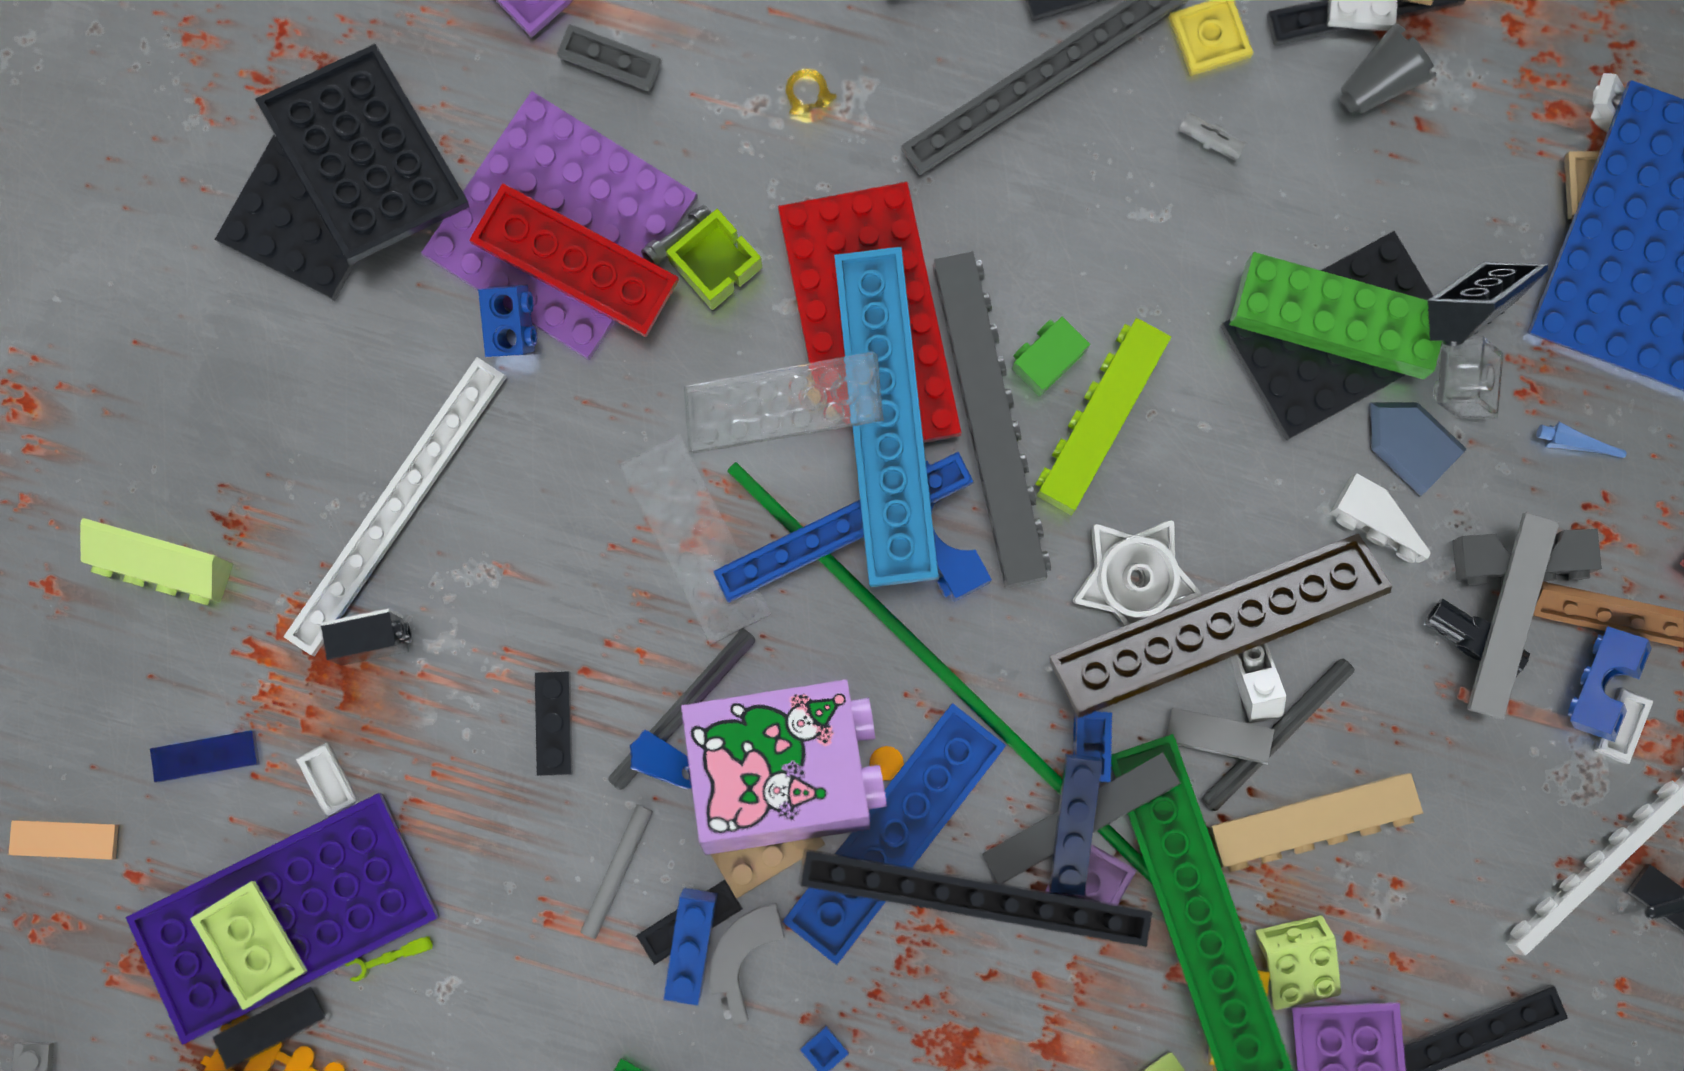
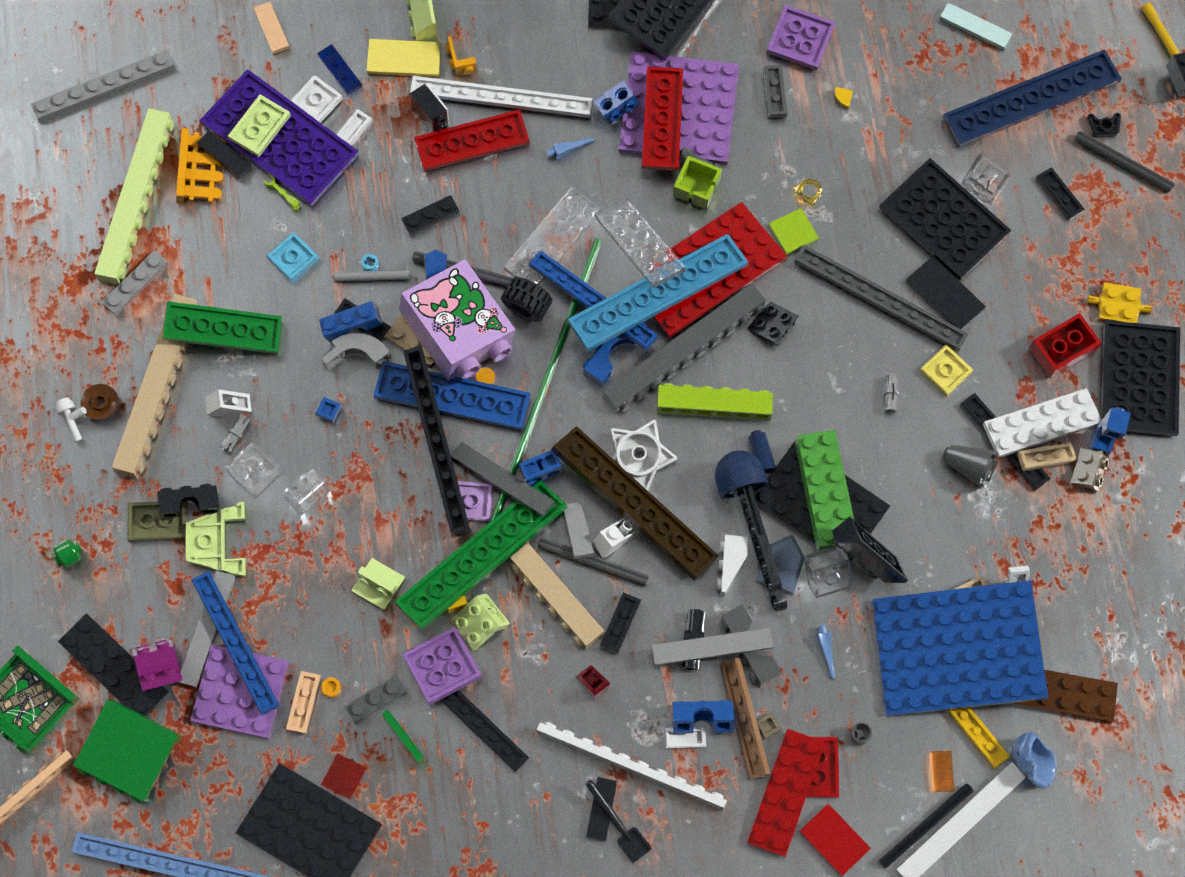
camera: 65 degrees right, 10 degrees down
bright green brick [1012,316,1091,397] -> none
dark blue plate [1049,754,1102,896] -> none
none -> medium azure tile [266,232,319,283]
none -> white plate [291,75,343,123]
none -> medium azure bush [361,254,379,271]
none -> light yellow tile [366,39,442,77]
none -> red plate [414,109,530,172]
none -> light orange bracket [445,36,477,76]
none -> black tyre [501,277,553,322]
none -> medium blue piece [546,138,594,160]
none -> dark red slope [576,665,610,701]
none -> black plate [600,592,641,654]
none -> piece [715,450,787,612]
none -> black hinge [747,301,799,347]
none -> dark blue brick [748,430,776,474]
none -> dark tan tile [757,712,782,740]
none -> lime tile [768,208,819,255]

